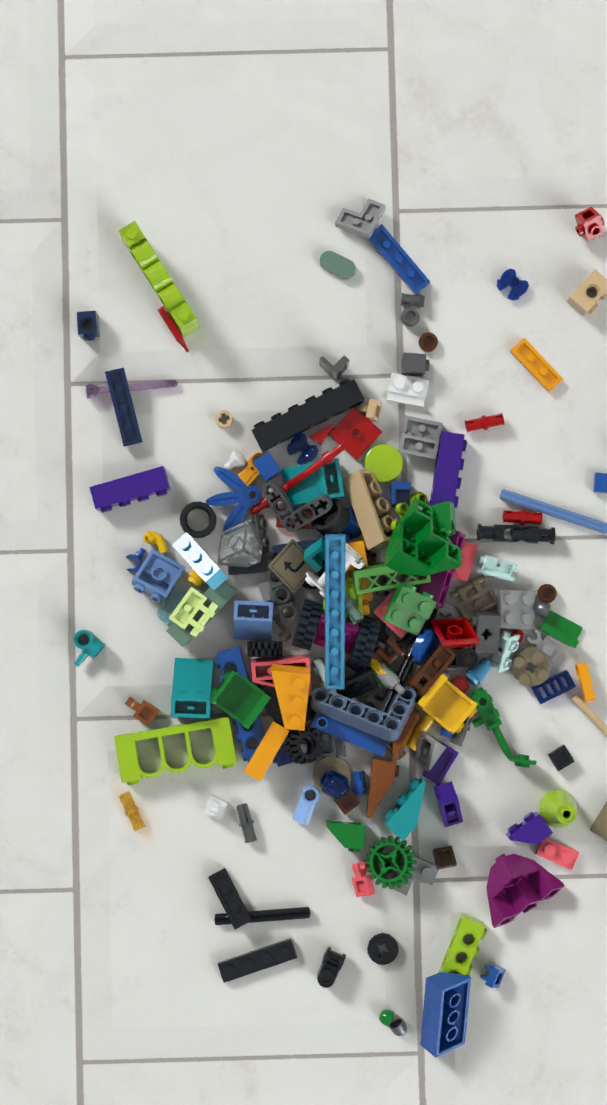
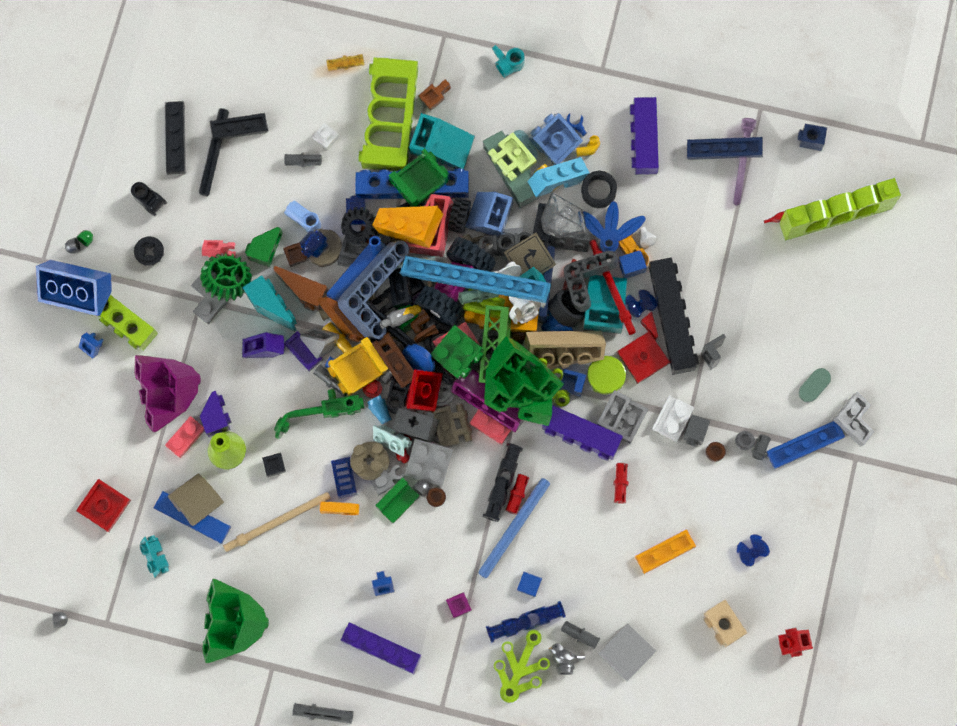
camera: 110 degrees right, 10 degrees down
tan bush [216,410,233,428] -> none
light orange tile [244,721,290,782] -> none
blue pin [352,771,368,796] -> none
tan tile [359,399,382,422] -> none
dark brown plate [432,846,457,870] -> none
light aqua hinge [477,555,518,582] -> none

